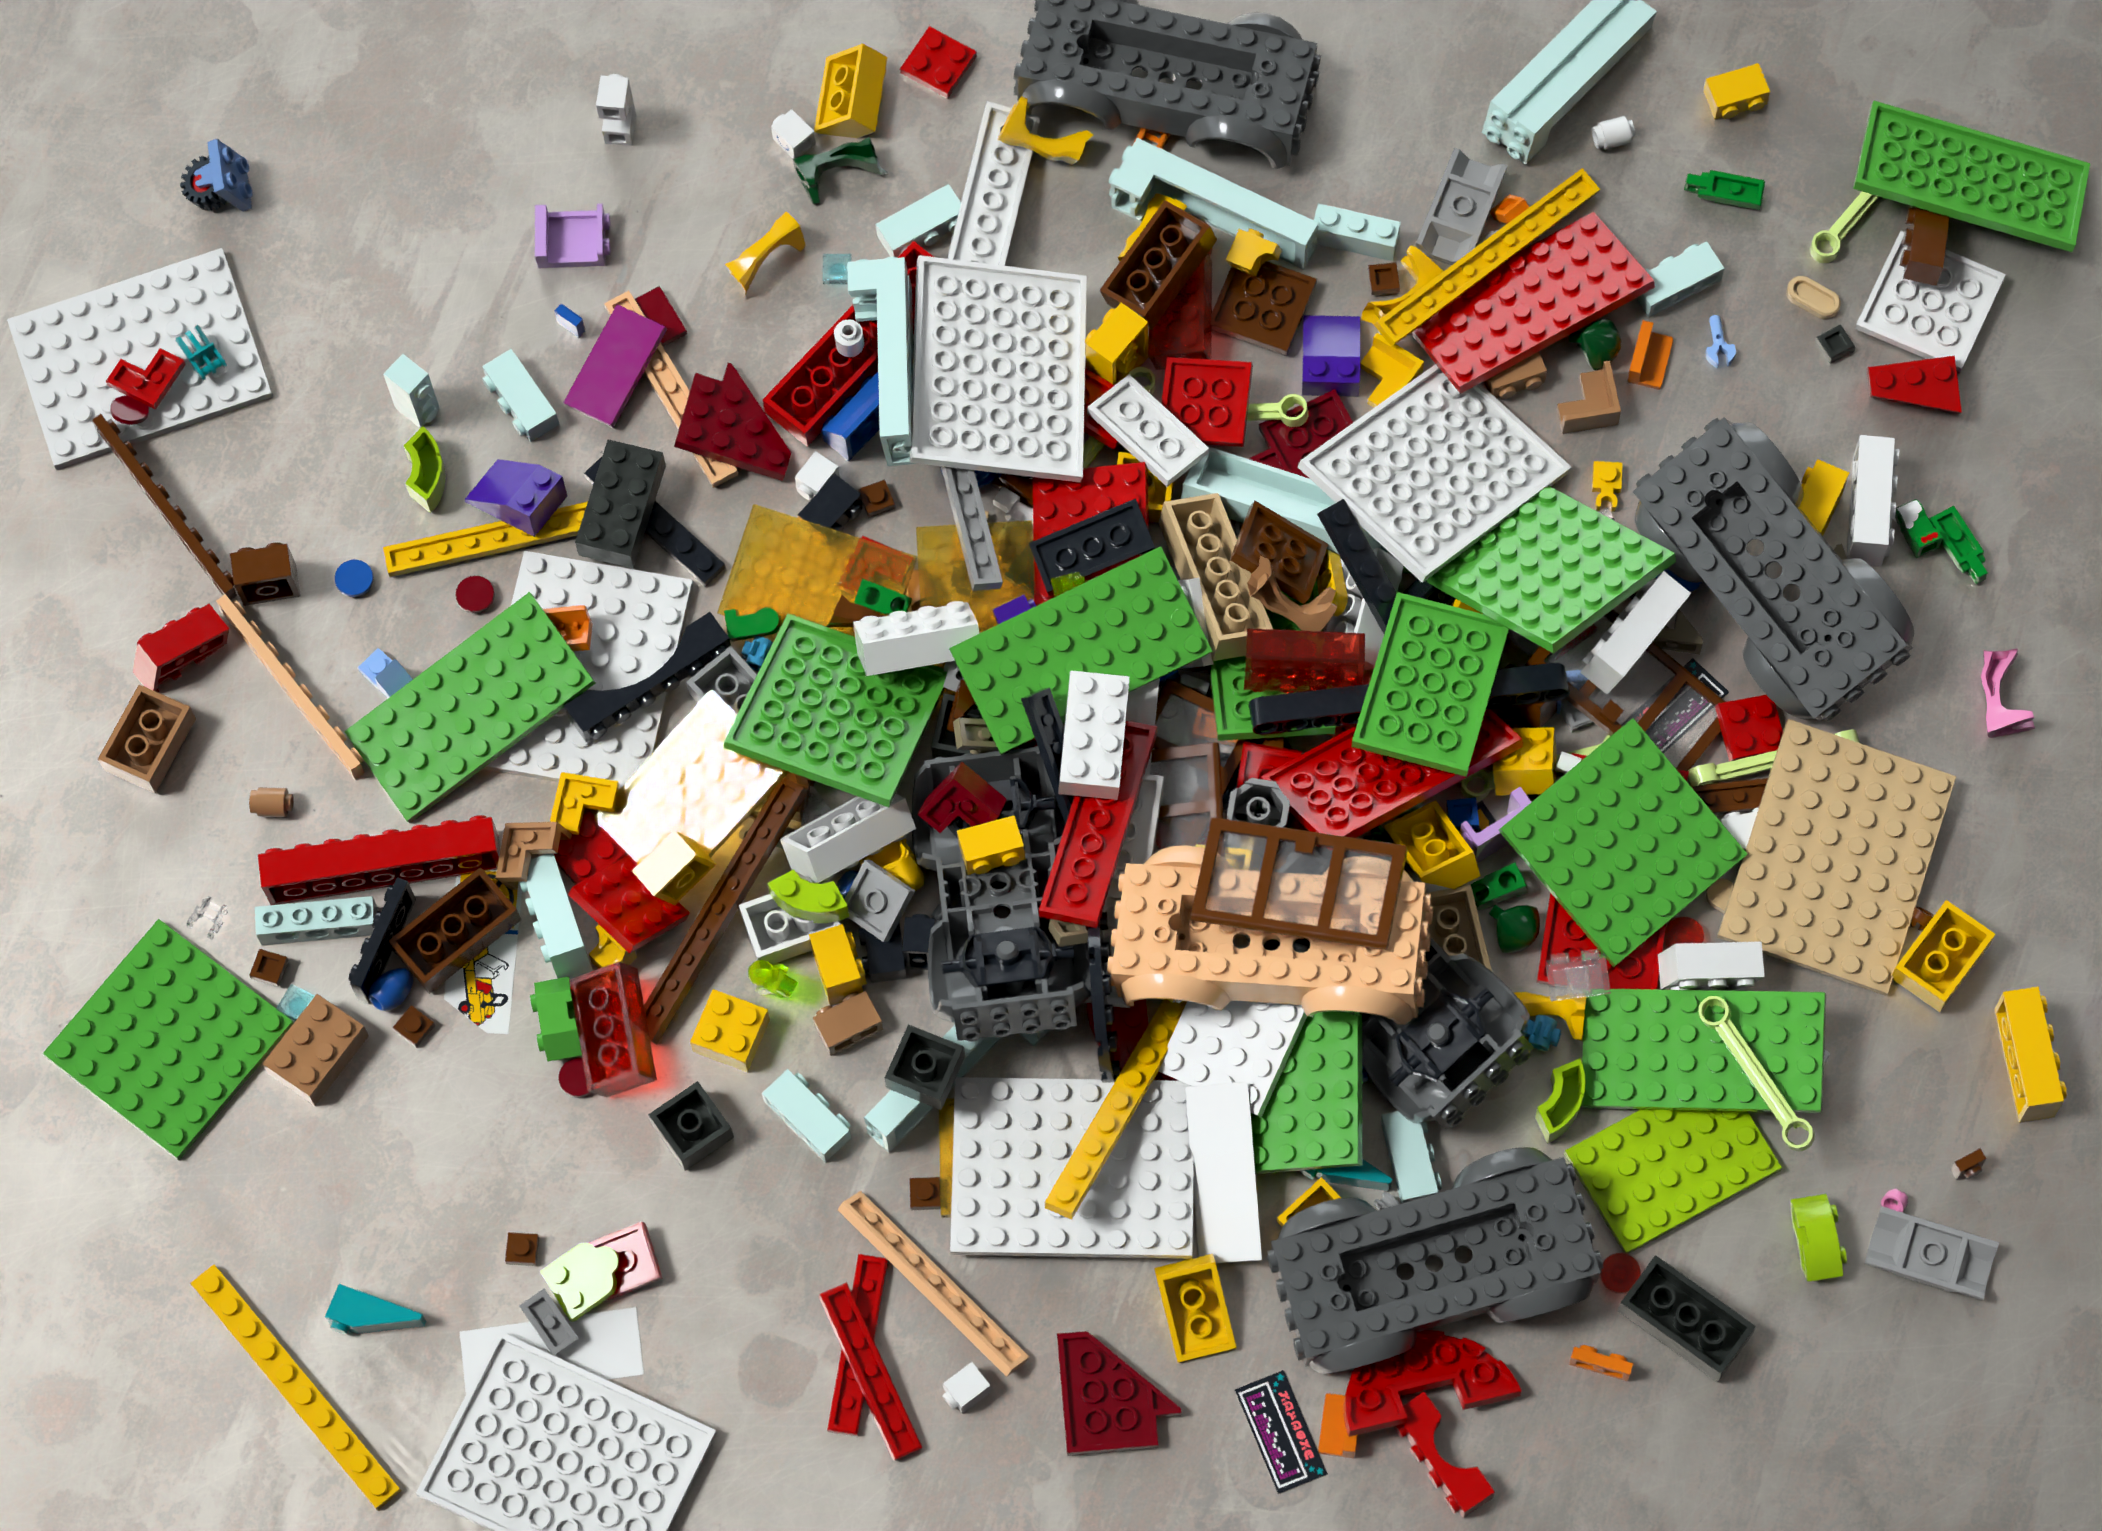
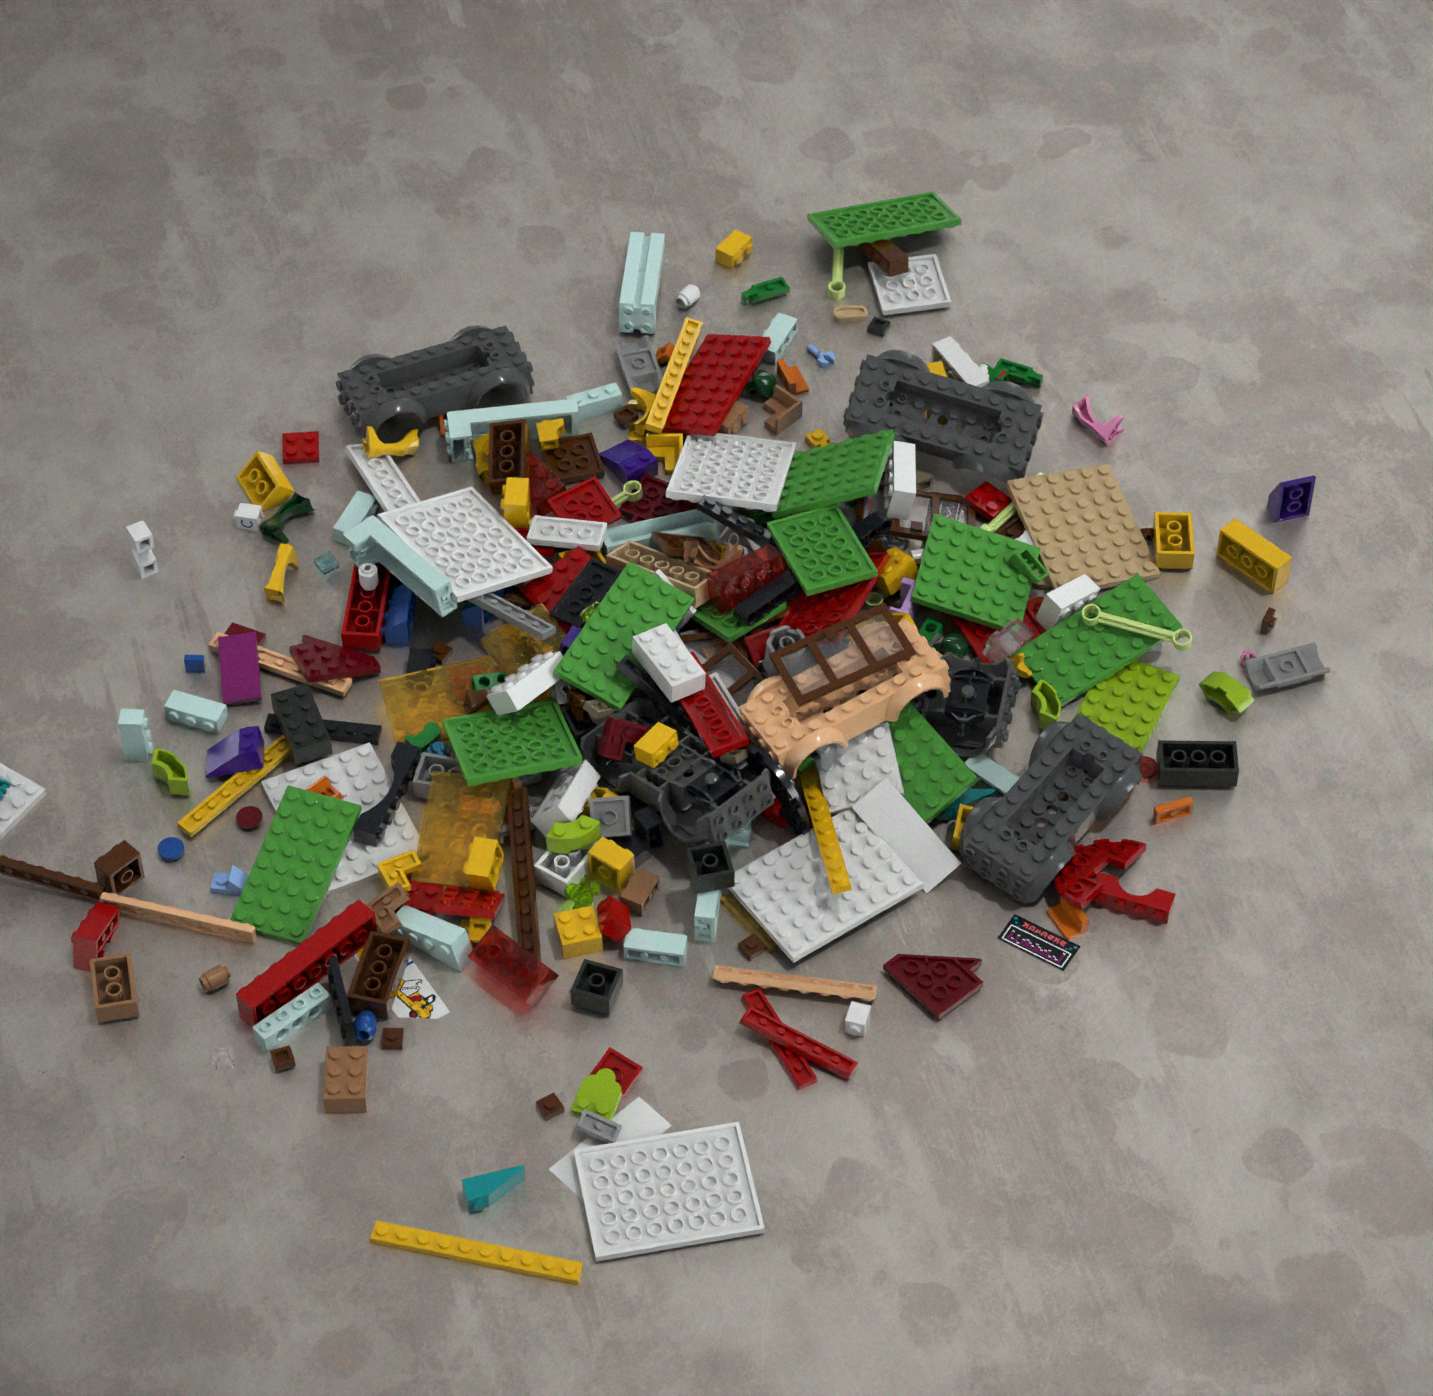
camera: 40 degrees left, 20 degrees down
bright green plate [42,919,294,1161] -> none
clear light blue plate [276,984,315,1021] -> none
bright green brick [530,976,583,1062] -> none
lavender panel [535,204,610,268] -> none
dark red piece [558,1058,599,1097] -> none
white brick [795,451,840,500] -> none
yellow slope [1154,1253,1236,1362] -> none
red wedge [1866,355,1962,414] -> none
none -> red brick [597,895,631,943]
none -> bright green slope [1009,545,1050,584]

